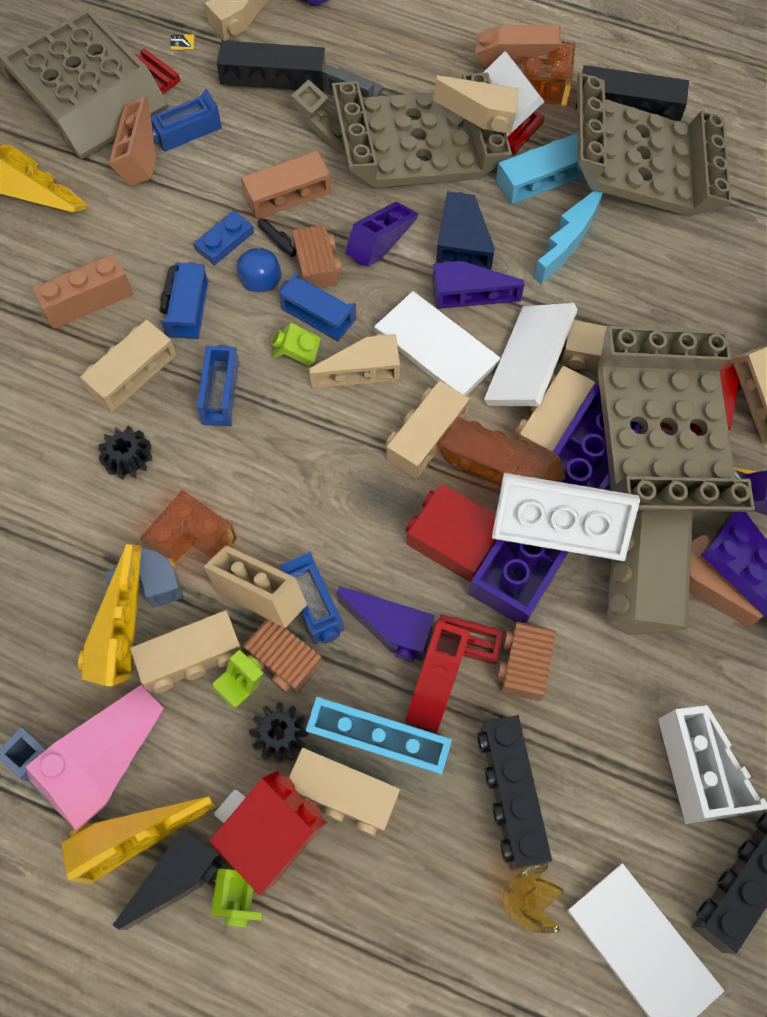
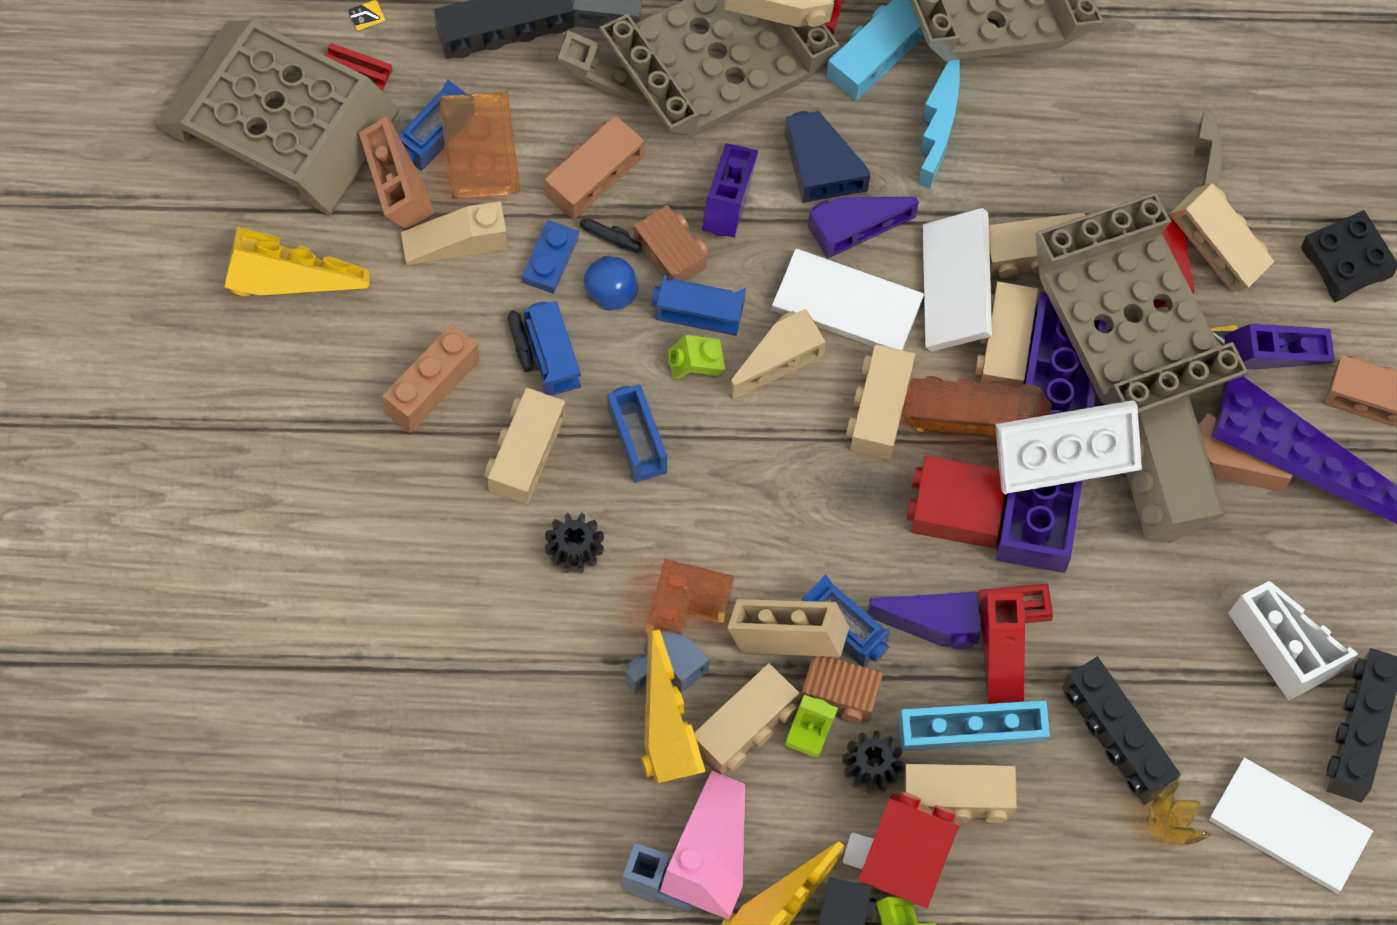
camera: 25 degrees left, 0 degrees up
nougat brick [497,622,556,701] -> none
none -> tan slope [401,201,507,265]
none -> clear orange tile [439,91,520,199]

